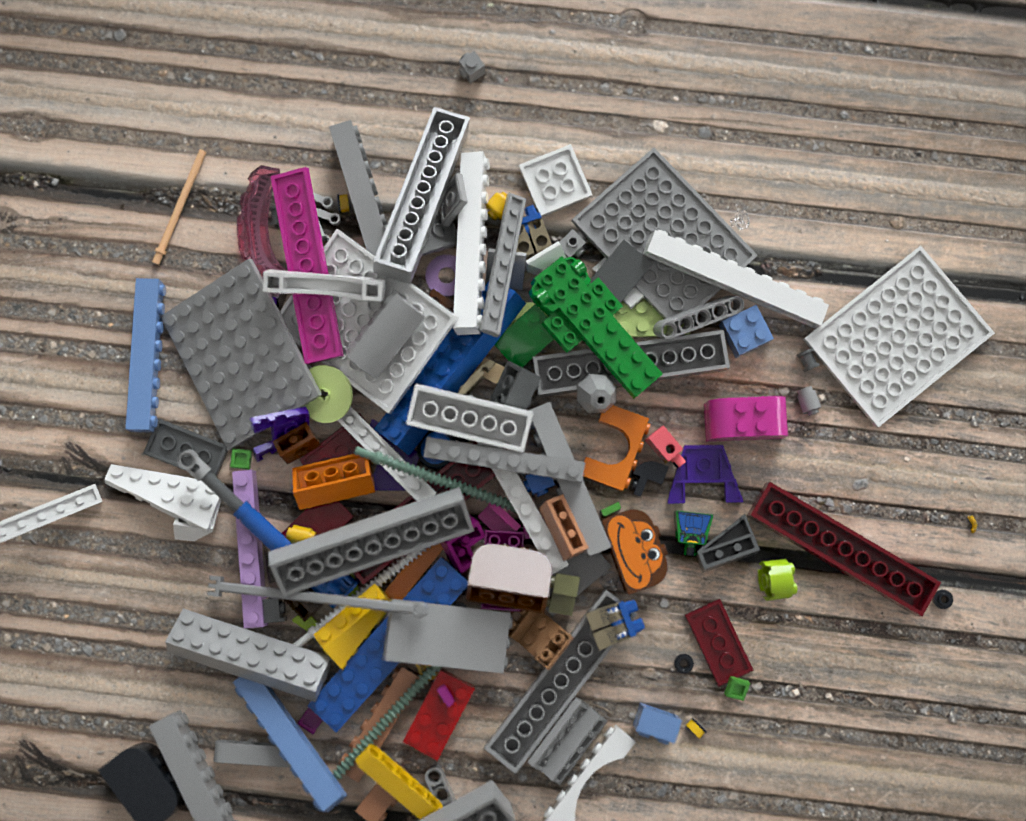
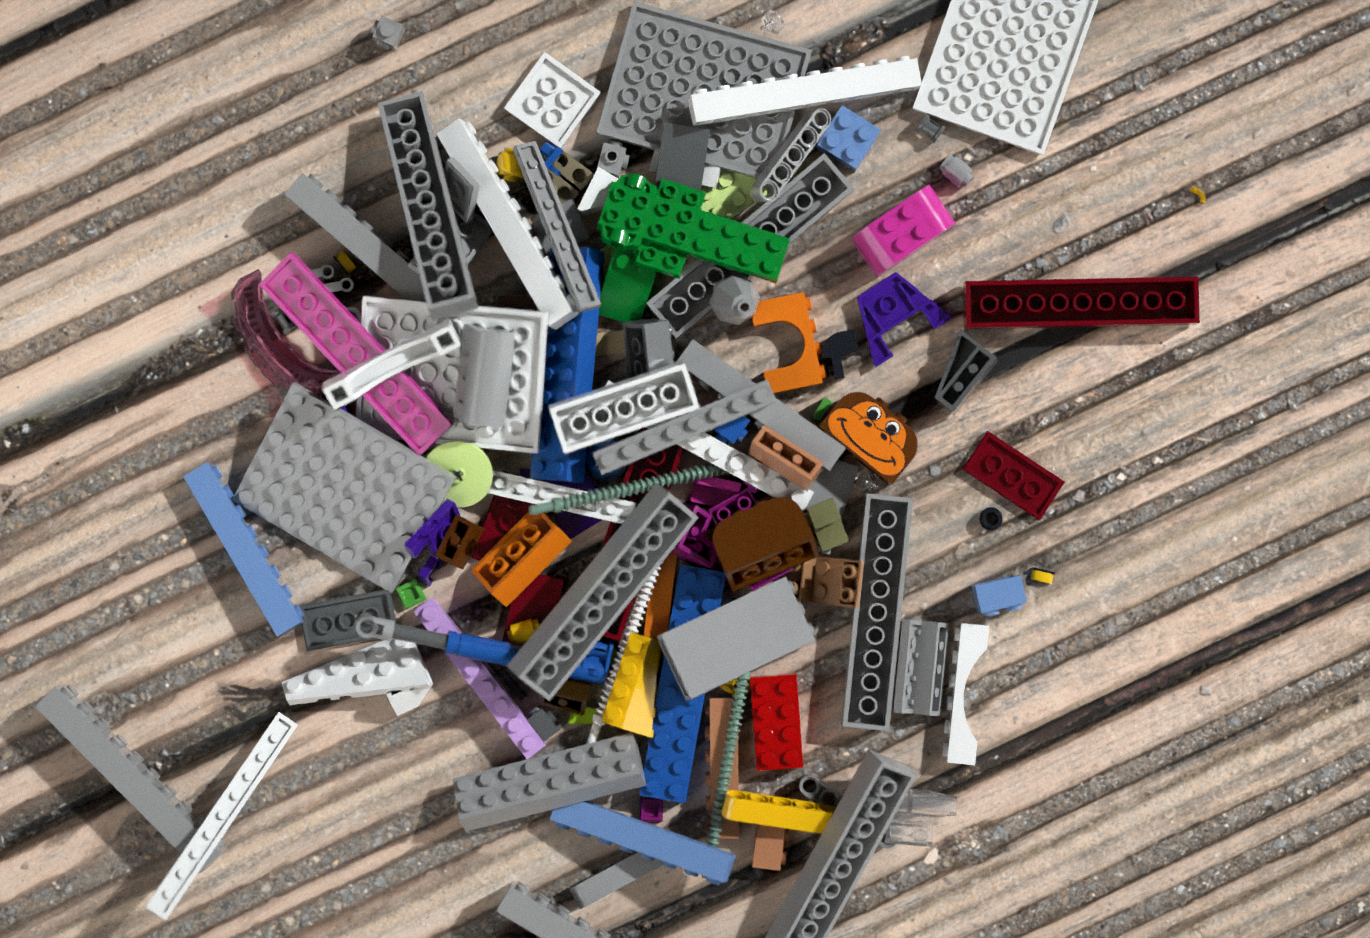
camera: 35 degrees left, 5 degrees up
light nougat bar [152,149,206,265] -> none
light grey hinge [207,575,428,618] -> none
lavender gear [425,255,456,296] -> none
magenta tile [437,684,455,707] -> none
dark tan tile [458,360,495,396] -> none
hips [586,600,645,651] -> none
coral torso [644,425,686,469] -> none
torso [674,511,713,556] -> none
bright green tile [724,676,750,701] -> none
lime brick [758,559,797,601] -> none
black plate [933,589,953,609] -> none

